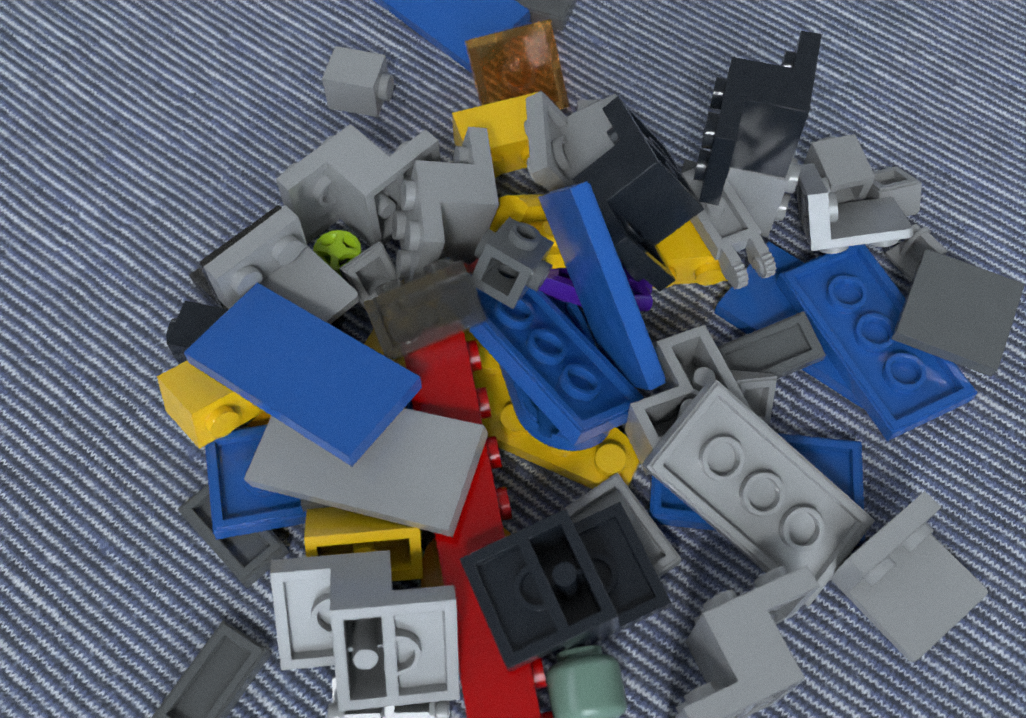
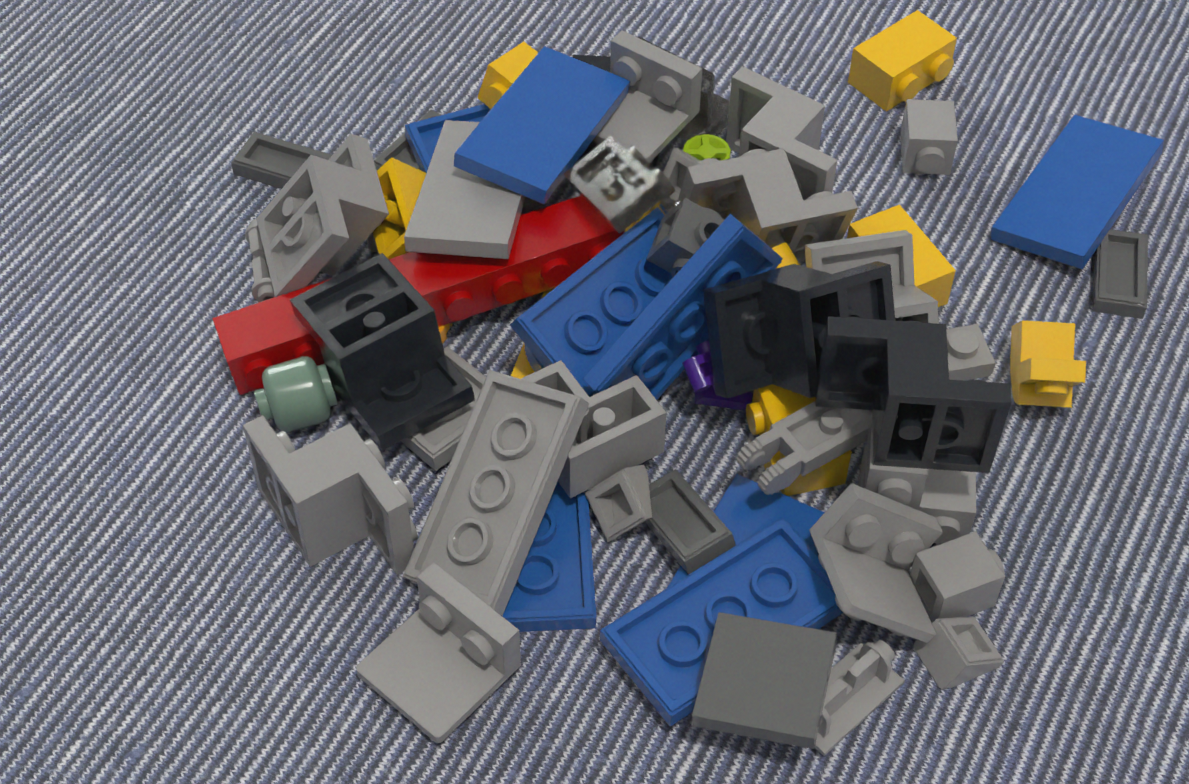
camera: 80 degrees right, 10 degrees down
clear orange slope [465,19,569,109] -> none
none -> yellow brick [848,10,957,112]
none -> yellow brick [1010,320,1086,408]

